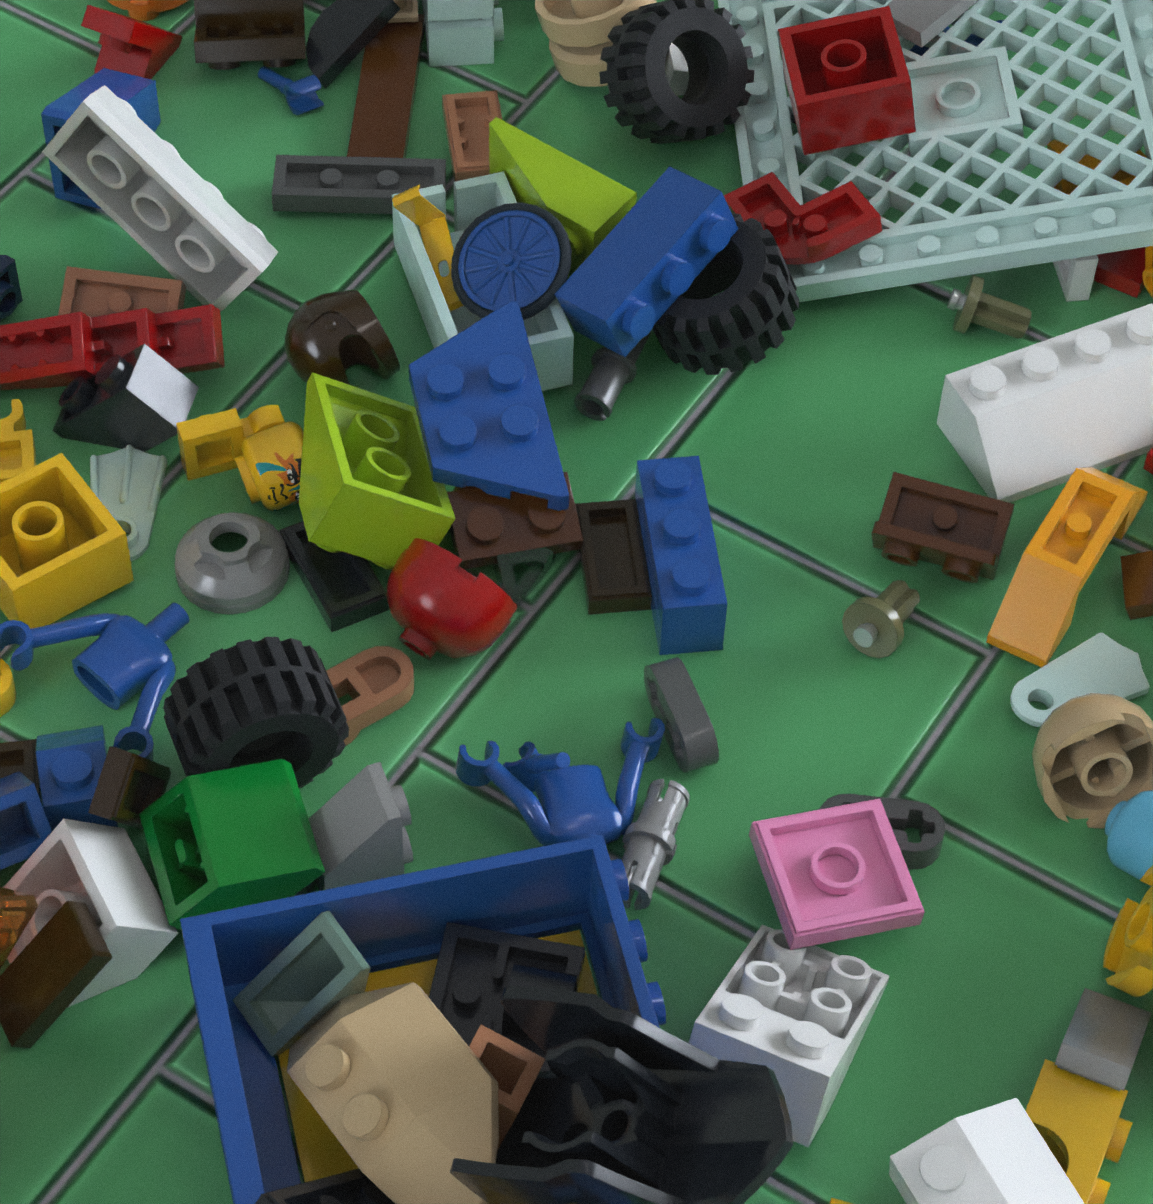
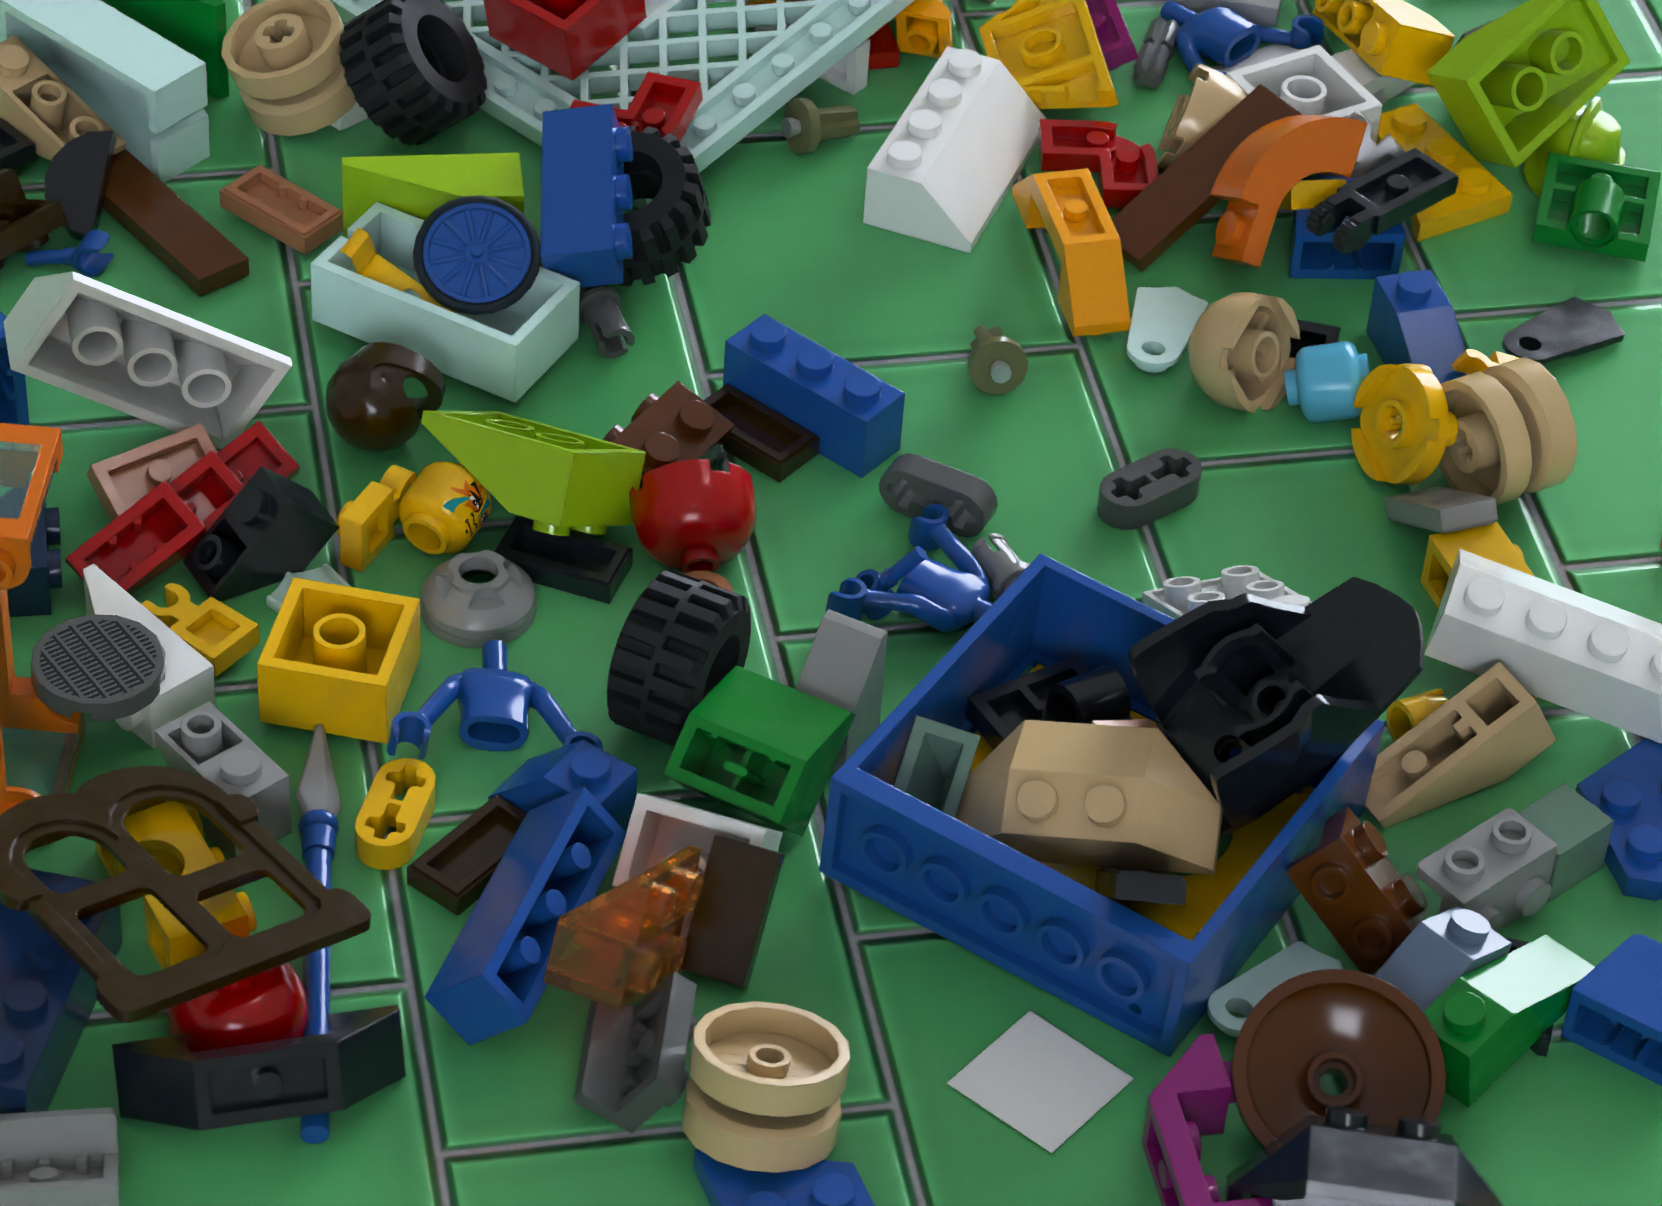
camera: 45 degrees left, 10 degrees down
dark brown tile [88,746,171,830] -> none
dark grey plate [272,155,446,214] -> none
blue wing [409,300,569,511] -> none
bright pink plate [749,798,925,950] -> none
reddish brown bracket [872,472,1014,583] -> none

